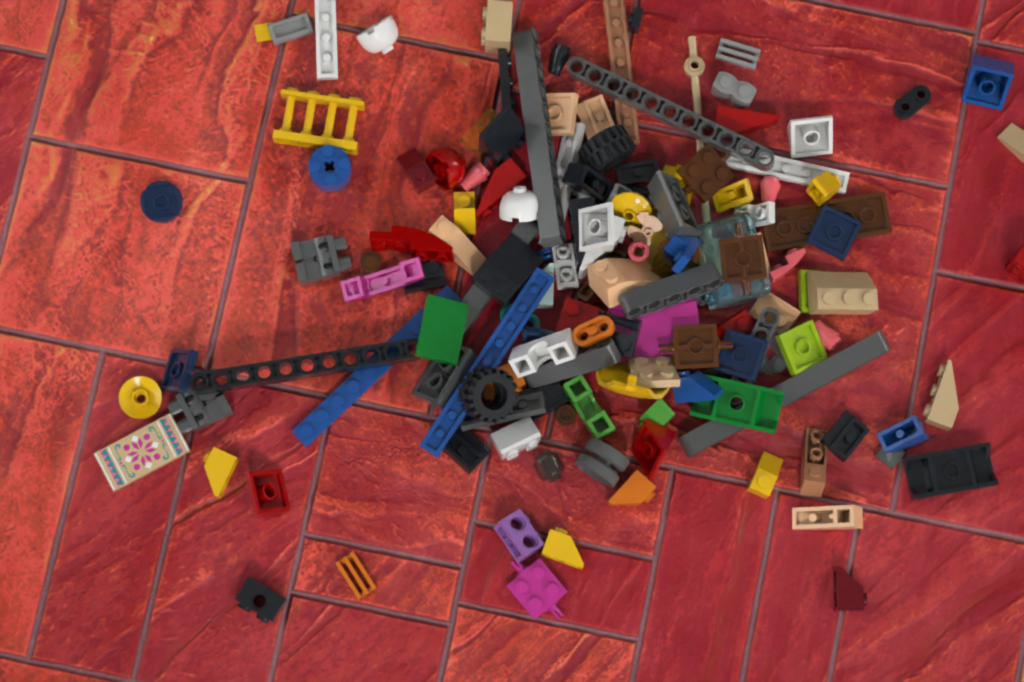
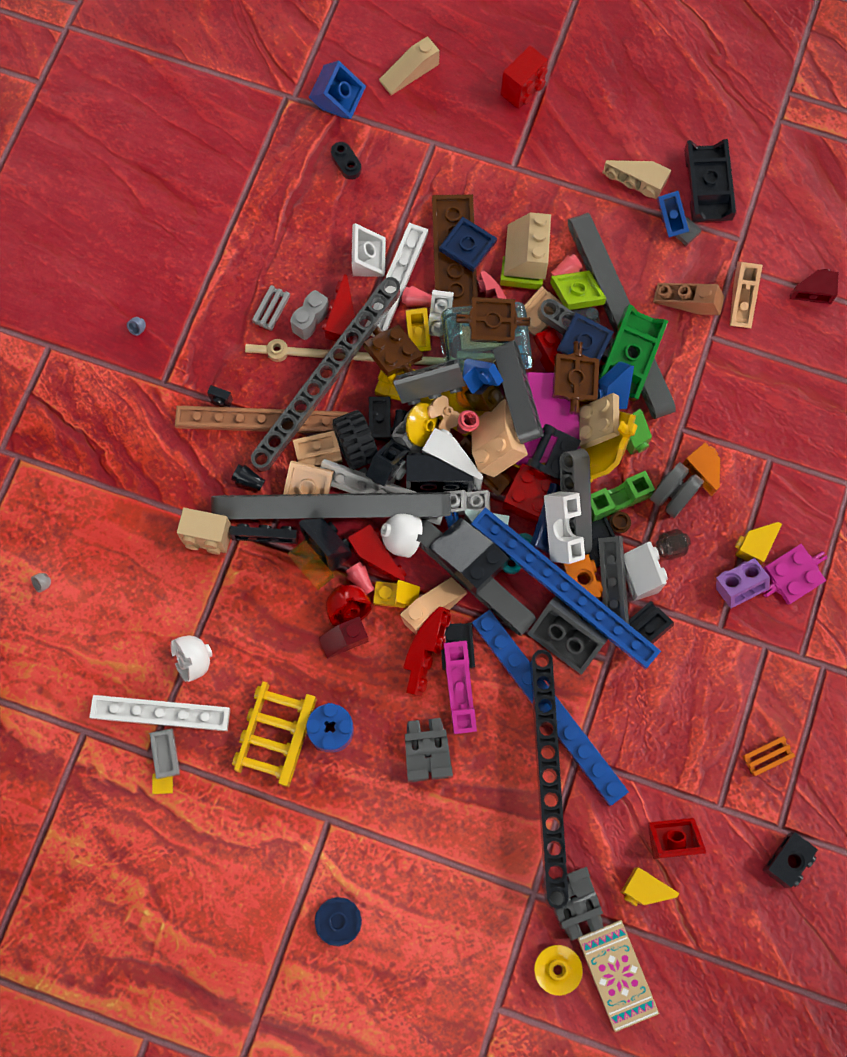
camera: 80 degrees left, 5 degrees down
dark blue tile [160,349,198,393] -> none
reddish brown plate [360,252,381,274] -> none
green tile [414,294,469,366] -> none
black tyre [458,366,519,423] -> none
orange plate [572,315,615,348] -> none
white slope [578,202,614,252] -> none
red slope [631,419,676,481] -> none
yellow slope [747,451,783,499] -> none
yellow slope [806,170,842,207] -> none
black plate [820,410,870,462] -> none

